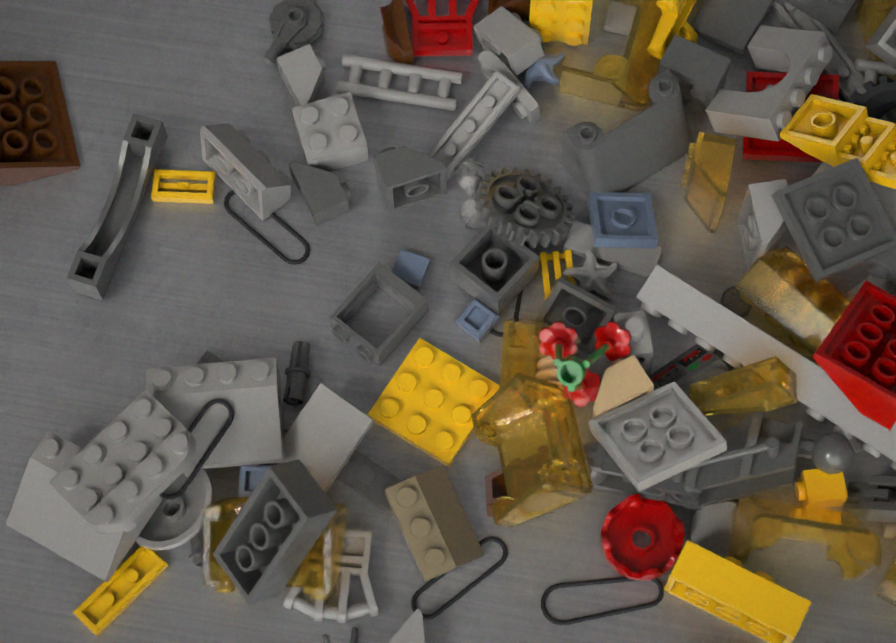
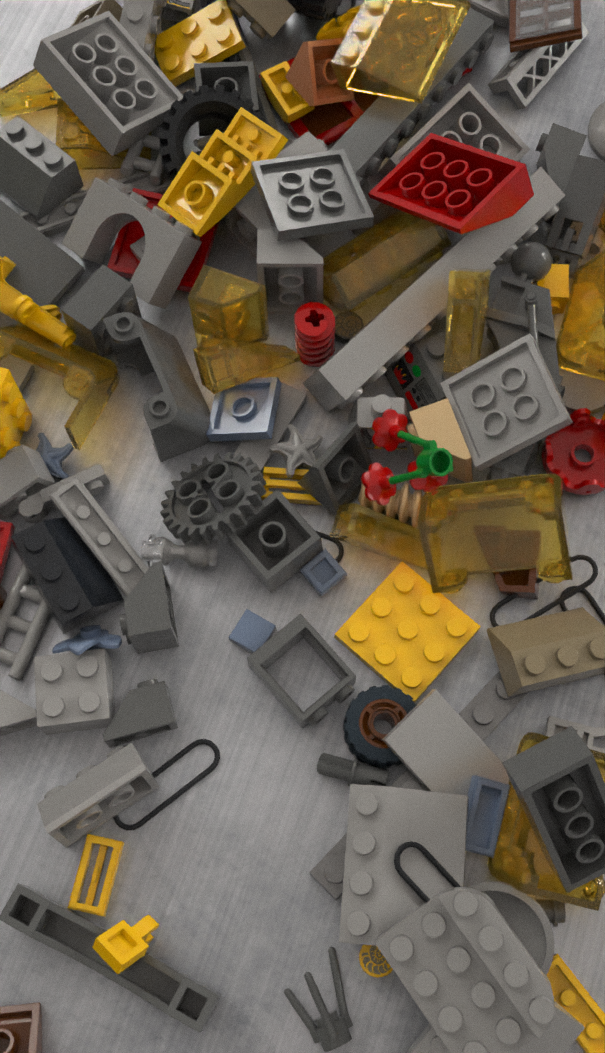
camera: 80 degrees left, 0 degrees up
none -> black slope [11,517,124,634]
none -> sand blue plate [52,625,122,655]
none -> yellow plate [92,915,159,975]
none -> clear yellow slope [193,338,300,394]
none -> dark grey plant [284,946,353,1052]
none -> red piece [294,302,335,367]
none -> black wheel [343,685,417,769]
none -> black piece [490,555,598,627]

